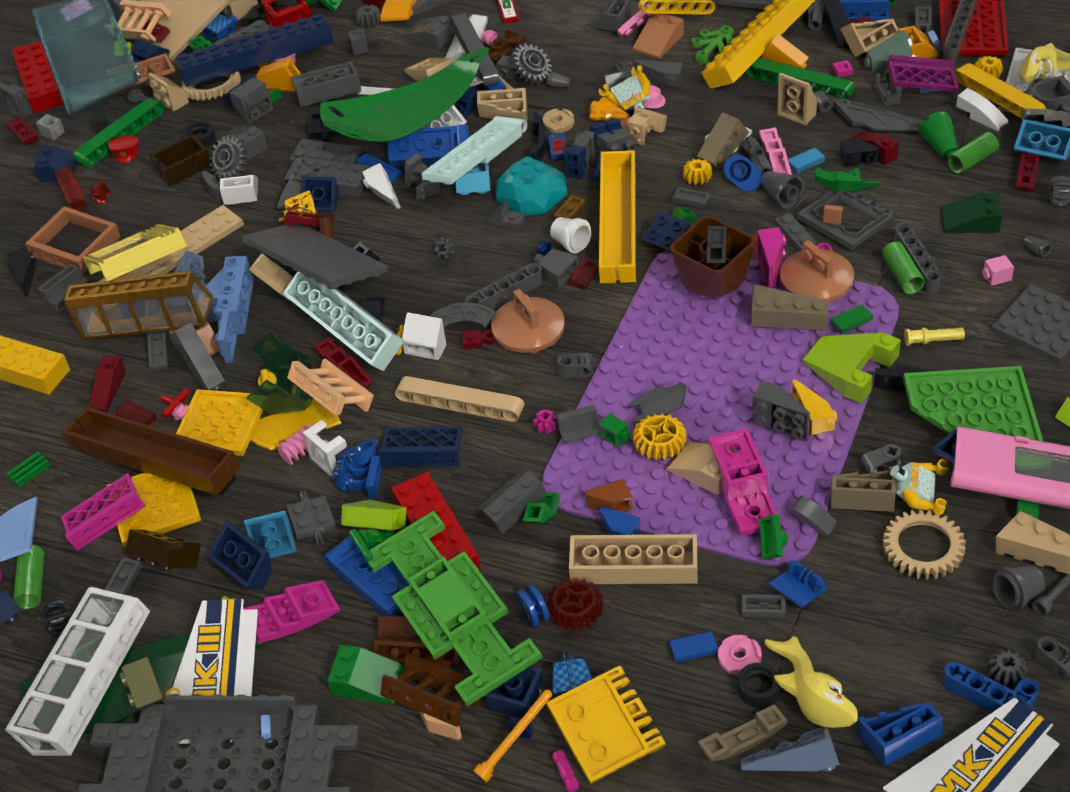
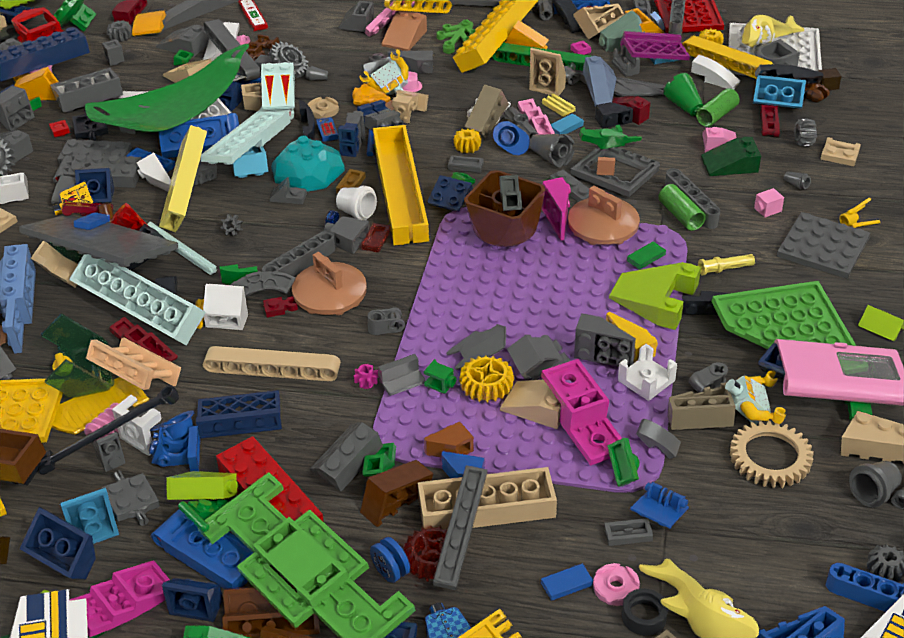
camera: 15 degrees left, 5 degrees down
dark tan wedge [751,284,829,331] -> none
none -> black hinge [39,385,179,475]
none -> red plate [49,120,70,137]
none -> blue tile [74,212,110,230]
none -> dark grey slope [92,432,126,472]
none -> red slope [111,203,146,231]
none -> light aqua axle [147,222,217,275]
none -> light yellow brick [159,125,207,232]
none -> dark blue slope [162,578,223,622]
none -> green slope [173,49,194,66]
none -> green slope [220,264,258,285]
none -> light aqua slope [261,62,295,110]
none -> reddish brown wedge [360,460,434,527]
none -> dark grey tile [433,465,487,590]
none -> dark grey piece [507,335,571,381]
none -> light yellow tile [542,94,575,117]
none -> sand blue wedge [583,56,617,107]
none -> white panel [618,344,677,401]
none -> bright pink slope [702,127,736,152]

